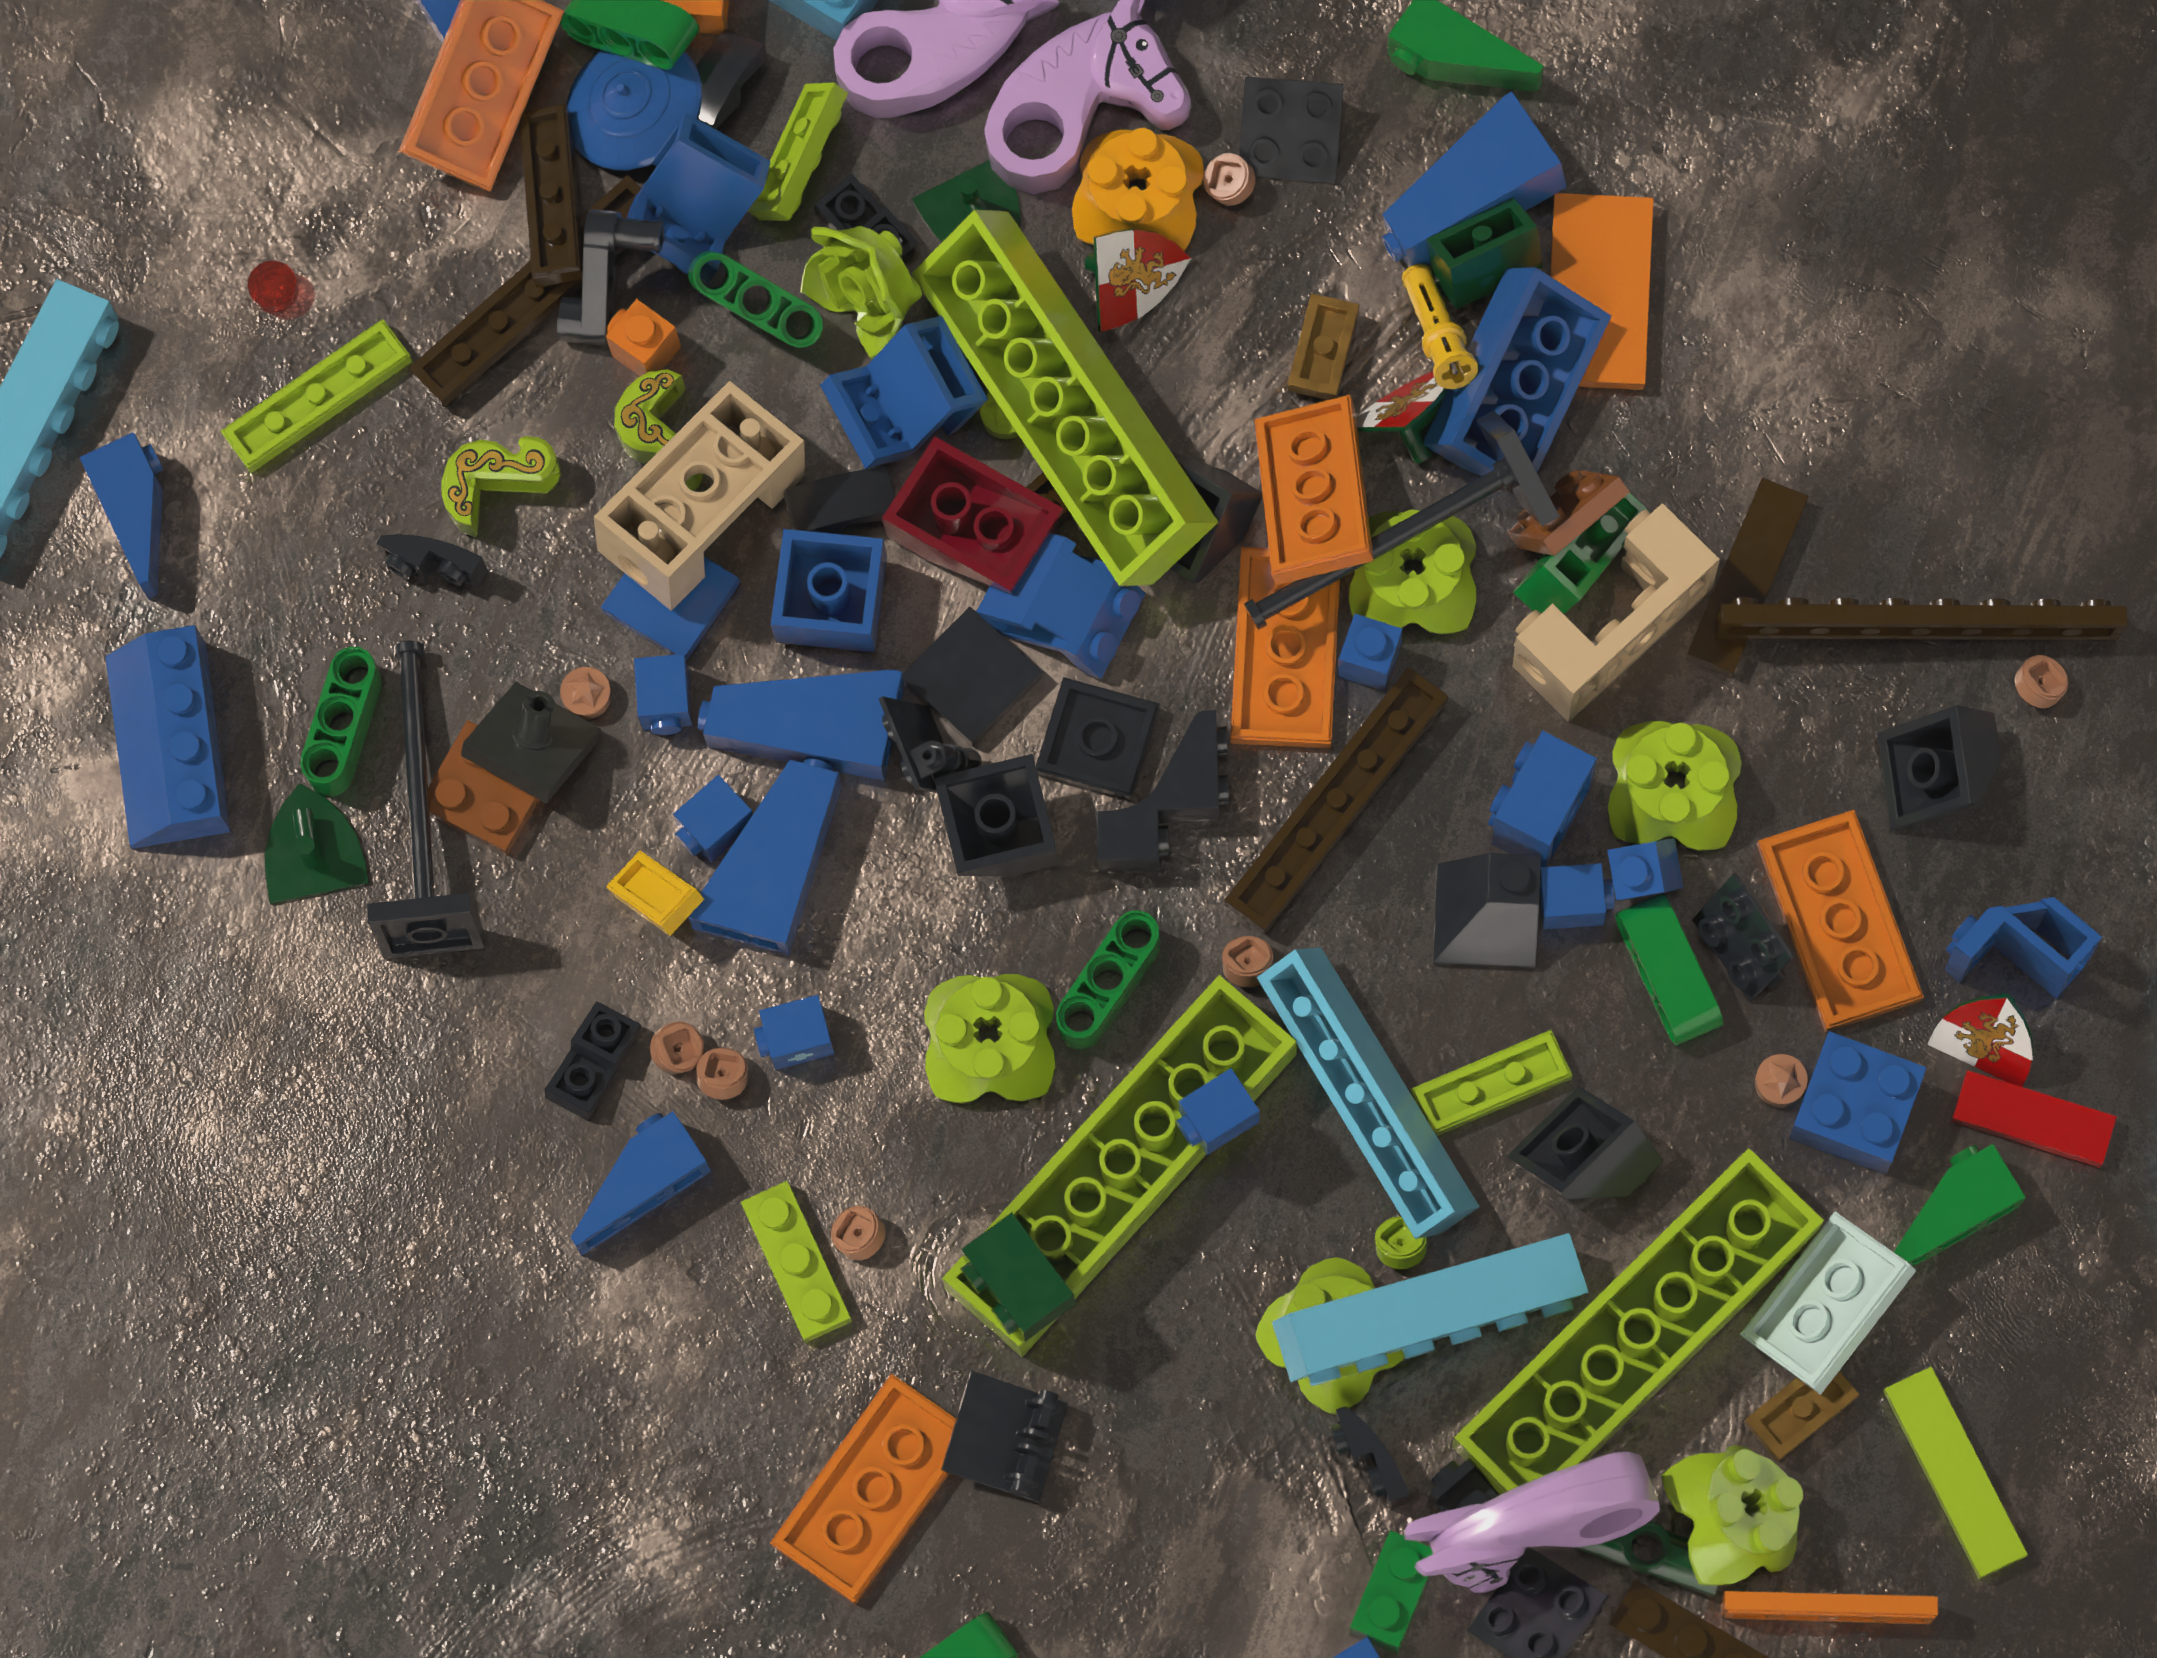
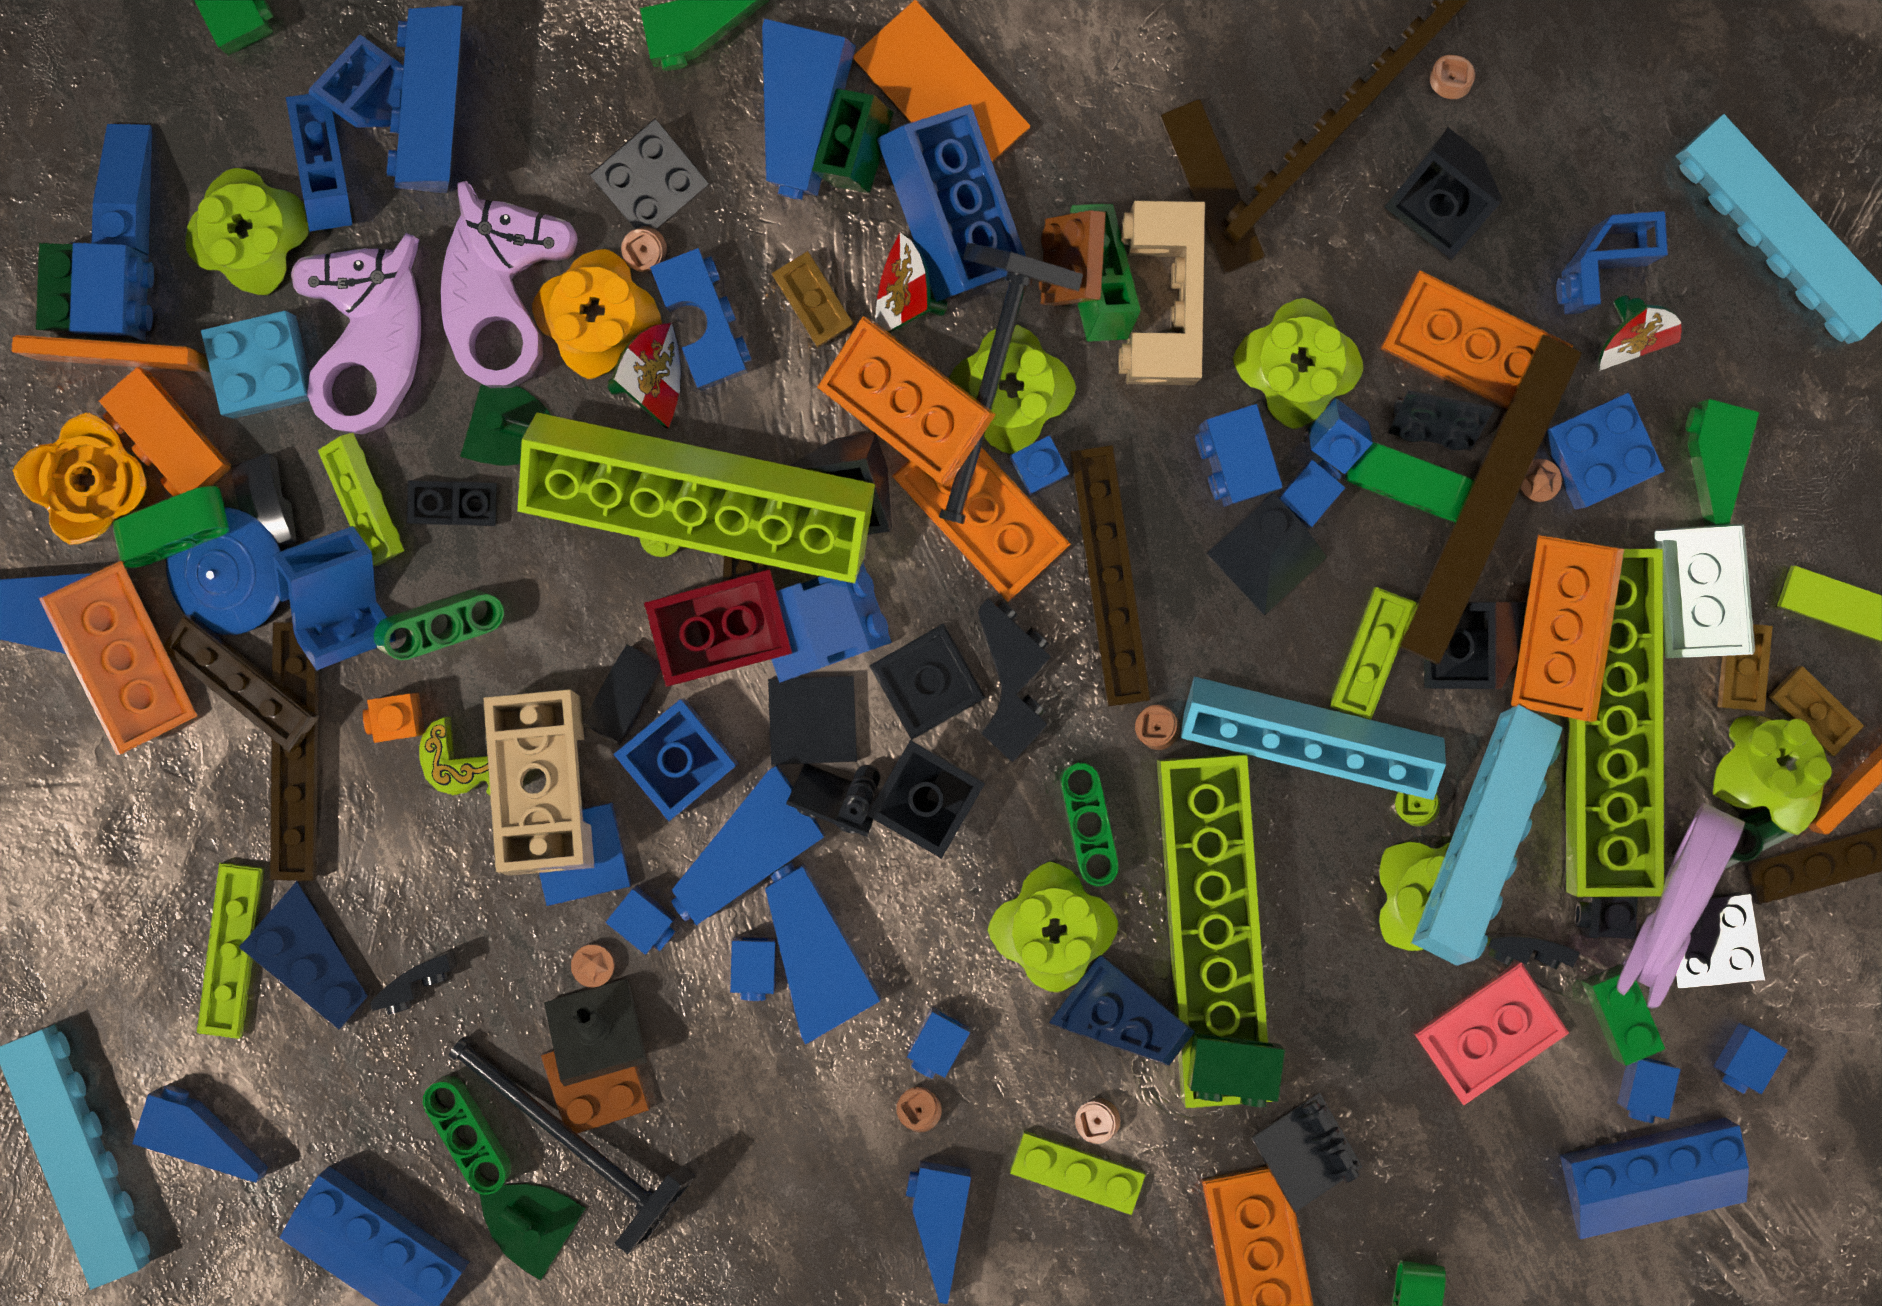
camera: 50 degrees left, 15 degrees up
clear red tile [247,261,299,313] -> none
lime animal [441,436,561,537] -> none
black slope [545,1001,641,1121] -> none
black beam [557,209,665,346] -> none
yellow tile [606,850,704,936] -> none
nougat tile [650,1022,704,1075] -> none
lime brick [800,226,922,360] -> none
blue piece [820,316,988,469] -> none
blue brick [1176,1068,1260,1155] -> none
yellow pin [1402,264,1478,389] -> none
red tile [1951,1070,2117,1168] -> none
none -> dark blue wing [239,881,368,1030]
none -> blue arch [650,248,752,391]
none -> dark blue wing [1049,955,1195,1066]
none -> dark brown tile [1398,334,1582,665]
none -> coral tile [1413,961,1569,1105]
none -> orange tile [1511,535,1624,722]
none -> pearl gold plate [1768,666,1864,757]

